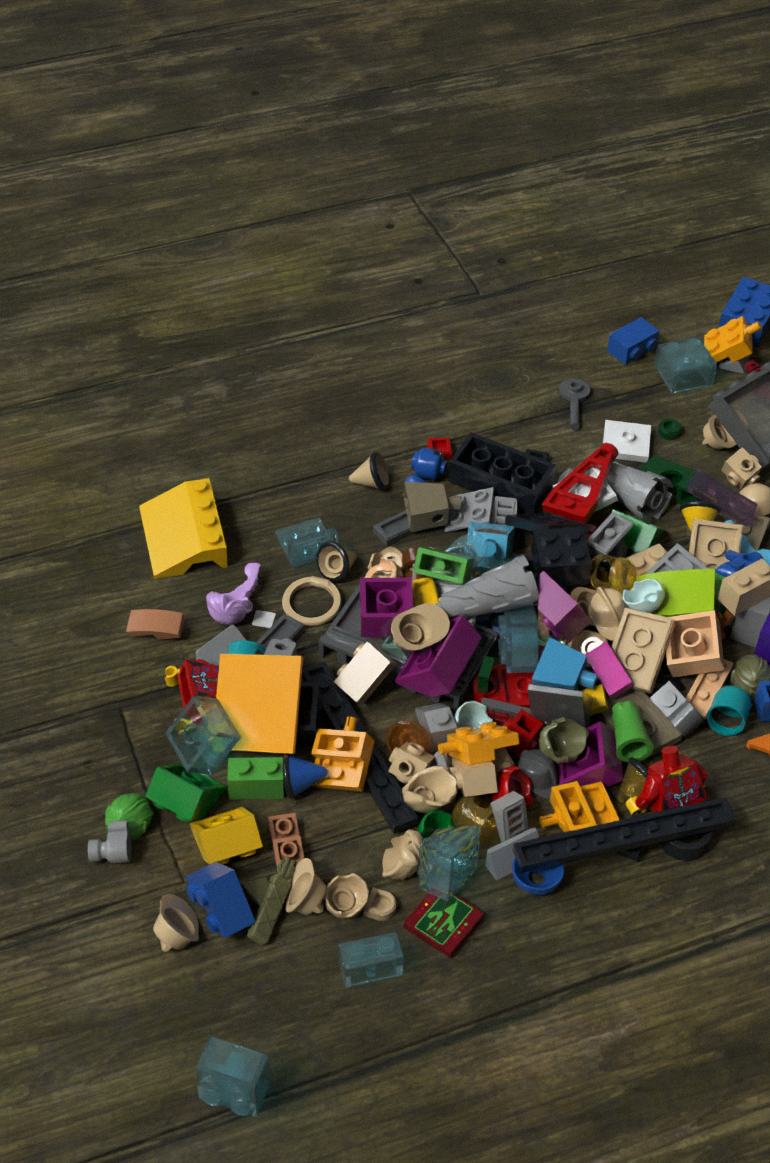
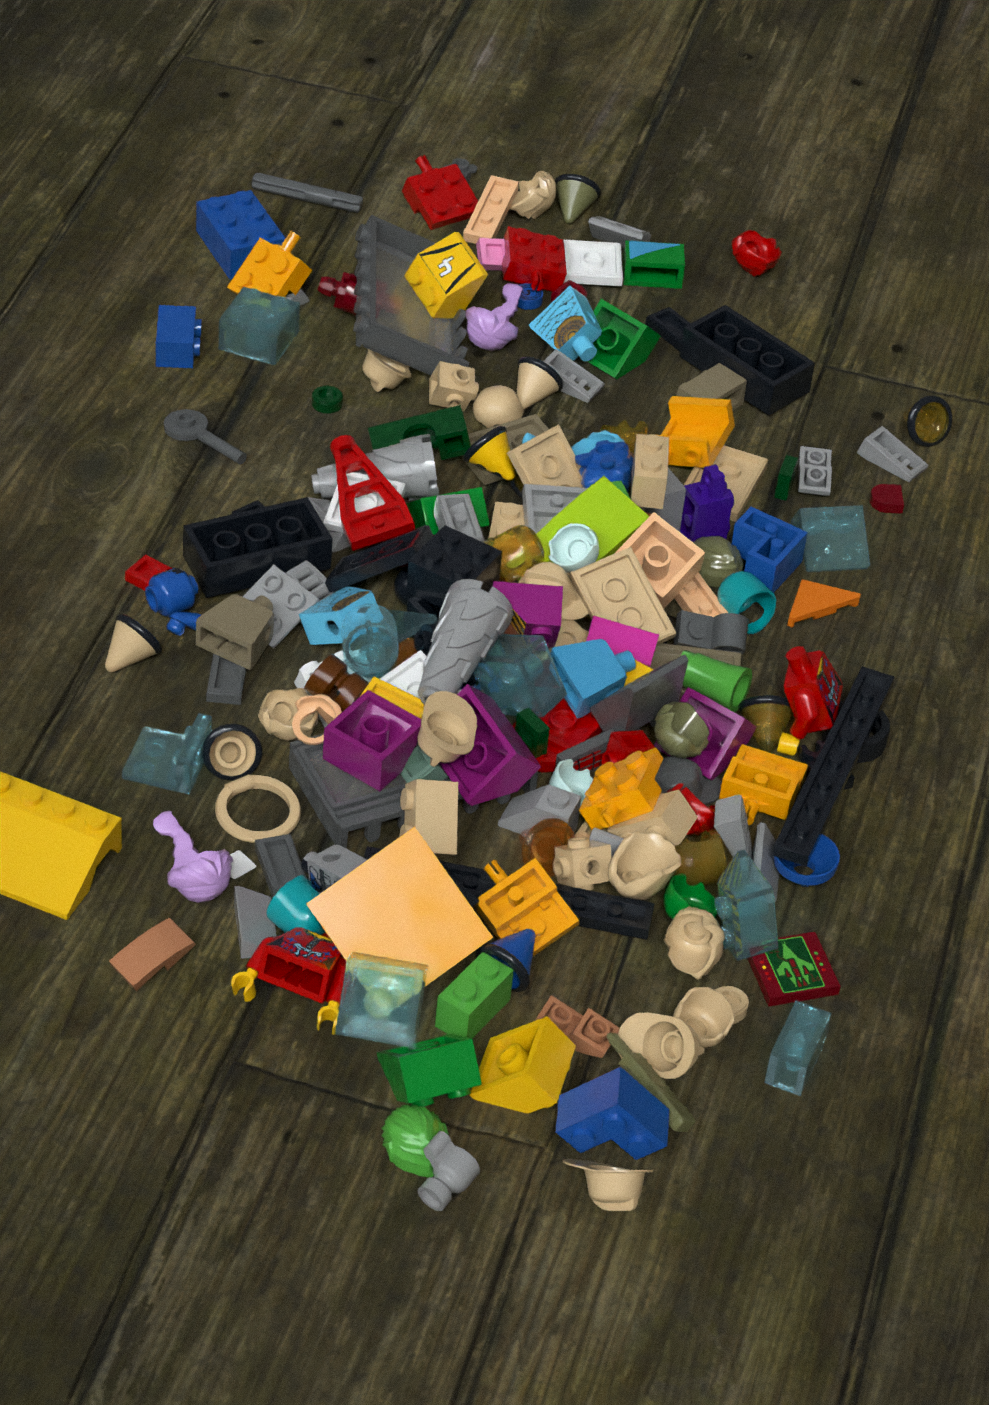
camera: 55 degrees left, 5 degrees down
clear light blue brick [195,1036,270,1117] -> none
bright green brick [413,547,474,584] -> none
white plate [603,420,651,463] -> none
clear purple tile [686,469,757,526] -> none

